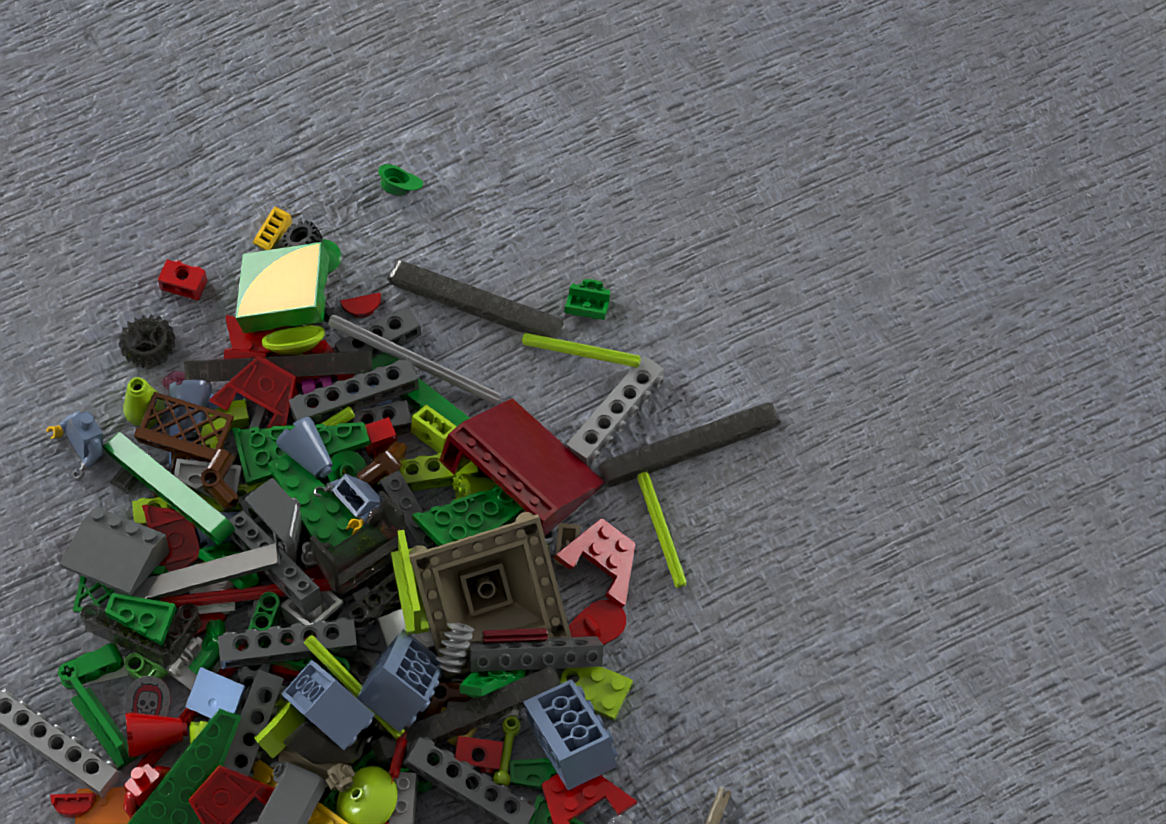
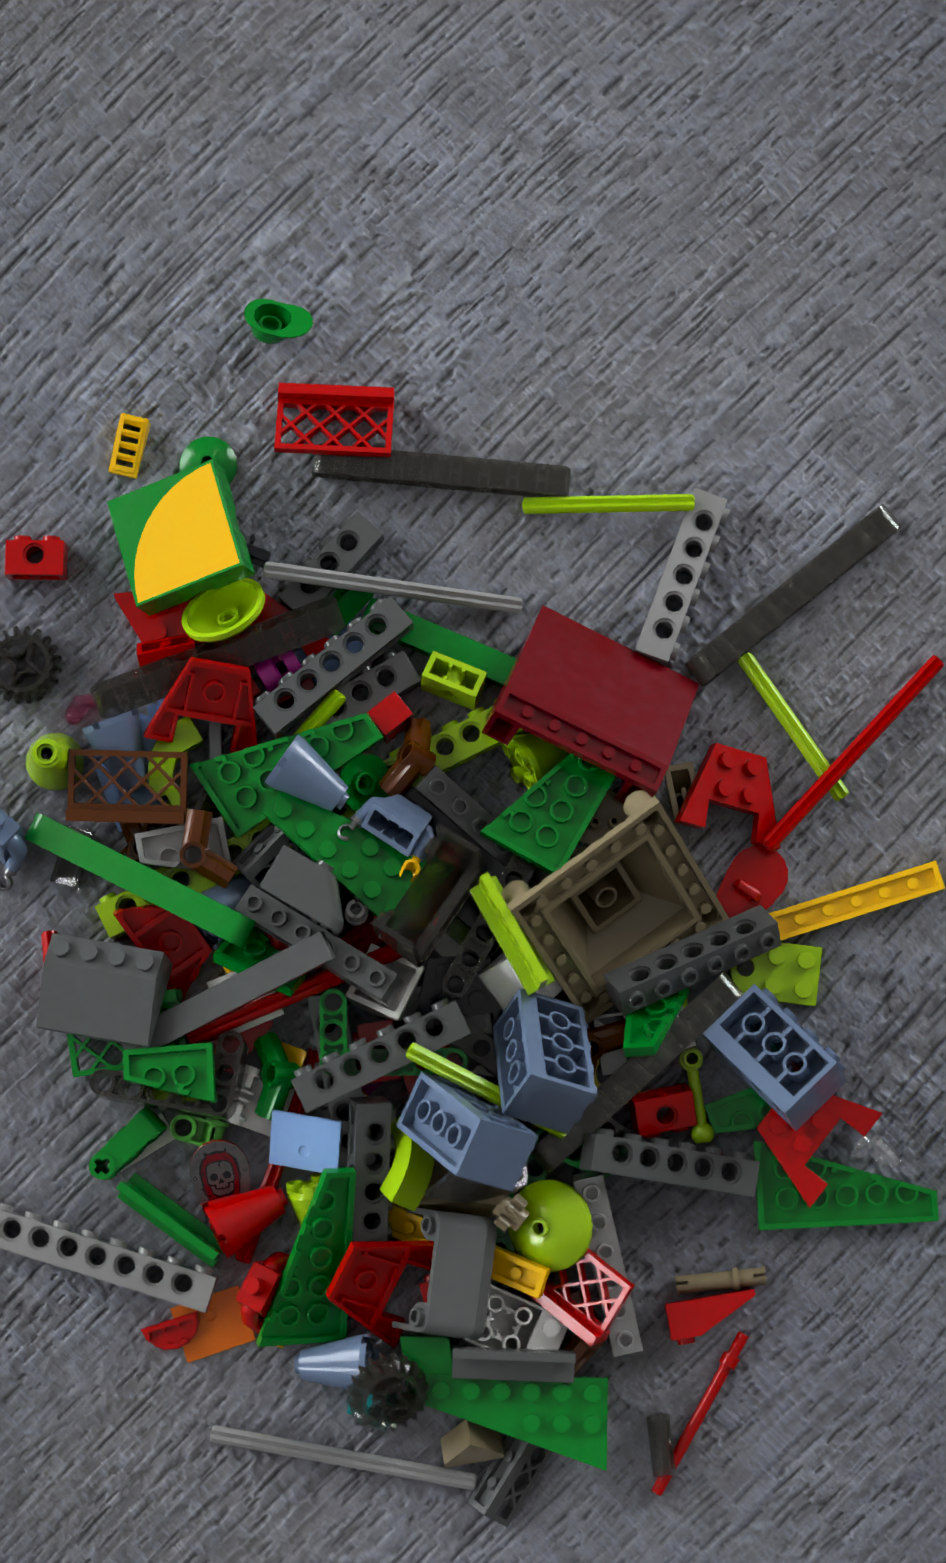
camera: 15 degrees left, 20 degrees up
black tyre [282,220,323,247] -> none
red tile [340,292,381,318] -> none
red piece [389,731,407,784] -> none
light grey piece [436,623,475,673] -> none
dark red axle [482,628,548,644] -> none
green slope [564,279,610,320] -> none
none -> red fence [274,383,395,457]
none -> red axle [761,655,944,851]
none -> yellow plate [769,861,945,941]

